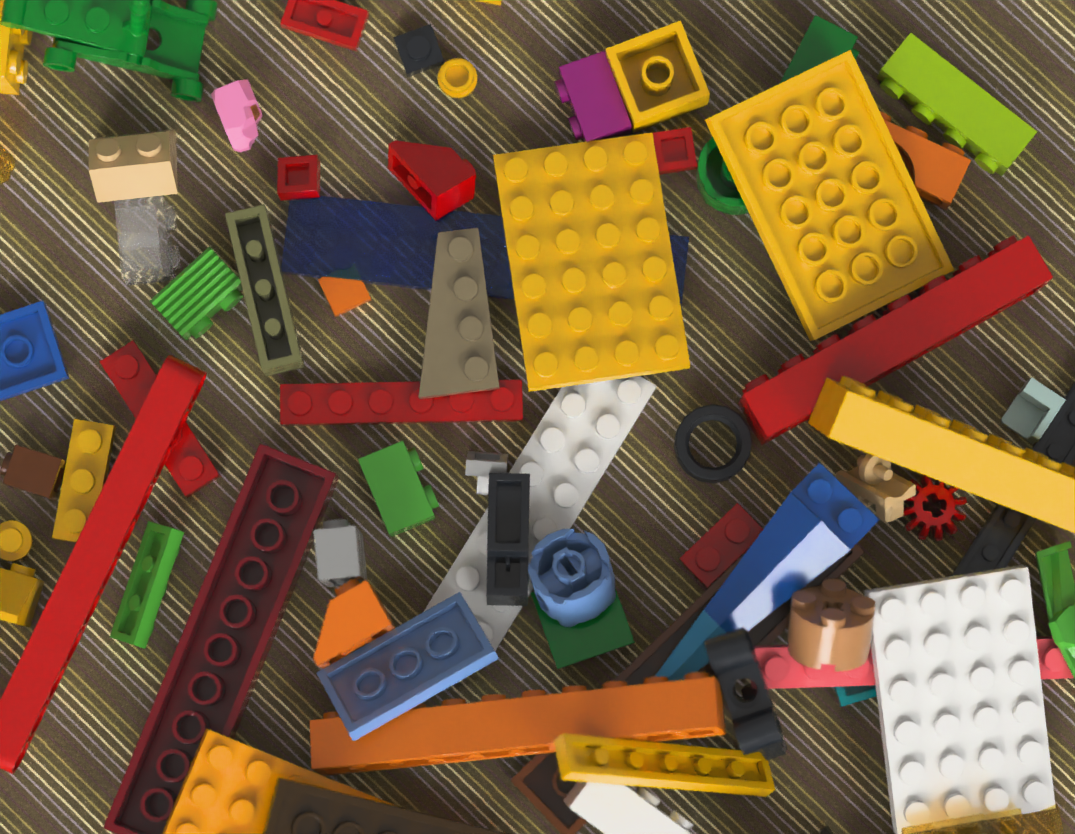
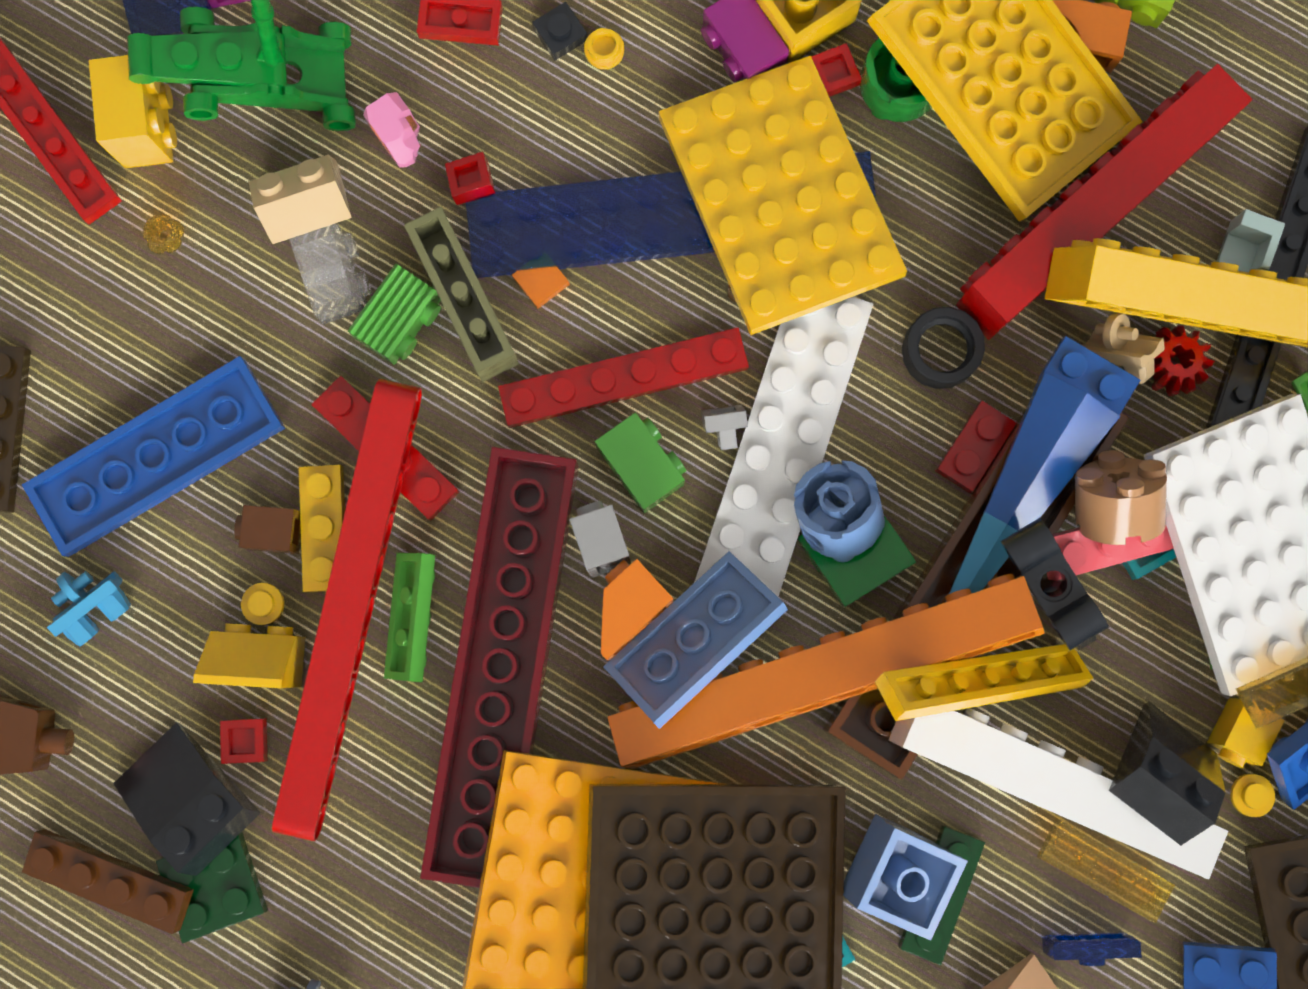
camera: 15 degrees left, 0 degrees up
red slope [388,140,476,221] -> none
dark tan wing [419,227,500,399] -> none
black slope [486,473,530,606] -> none

